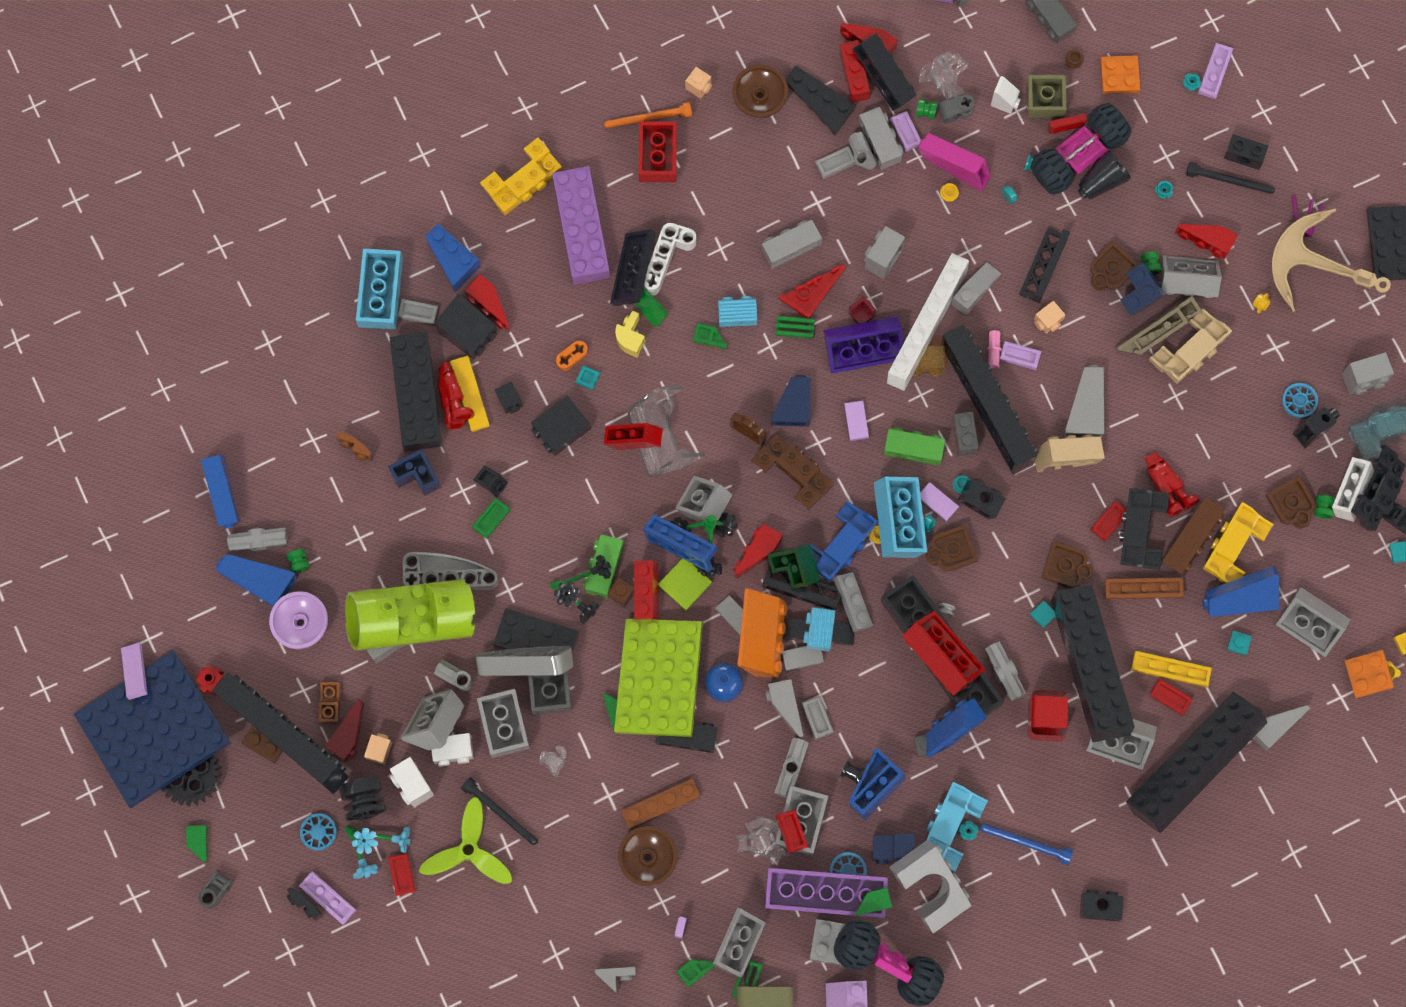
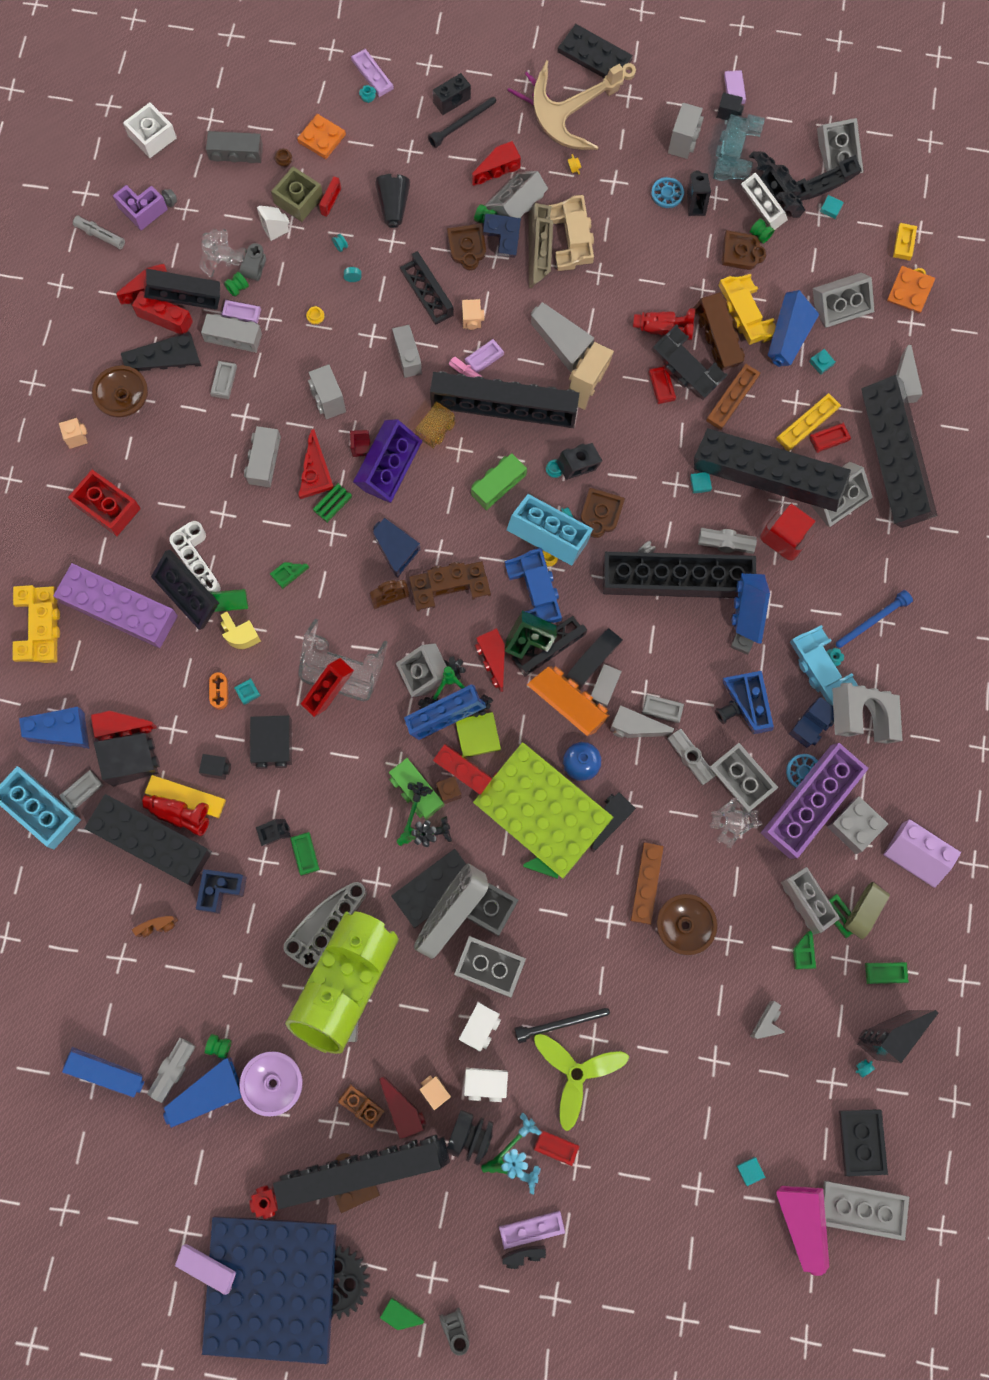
camera: 60 degrees left, 0 degrees up
dark azure wheel [300,813,337,851] -> none
light grey slope [401,689,465,750] -> none
light grey piece [434,659,473,692] -> none
clear piece [539,746,567,778] -> none
orange piece [604,102,692,128] -> none
lavender tile [675,917,687,939] -> none
light grey tile [715,595,743,635] -> none
medium azure brick [718,296,757,327] -> none
red tile [775,809,808,853] -> none
medium azure brick [803,607,835,652] -> none
black plate [833,920,944,1006] -> none
light grey plate [834,572,873,632] -> none
lavender tile [844,401,869,441] -> none
light grey piece [848,132,877,170] -> none
green tile [855,887,892,916] -> none
white brick [887,253,969,391] -> none
red slope [902,610,986,696] -> none
dark pink slope [919,133,991,191] -> none
lavender tile [920,482,959,522] -> none
dark grey brick [952,412,979,457] -> none
black plate [1030,103,1132,195] -> none
reddish brown plate [1041,541,1093,588] -> none
black brick [1080,890,1123,922] -> none
teal plate [1155,181,1173,199] -> none

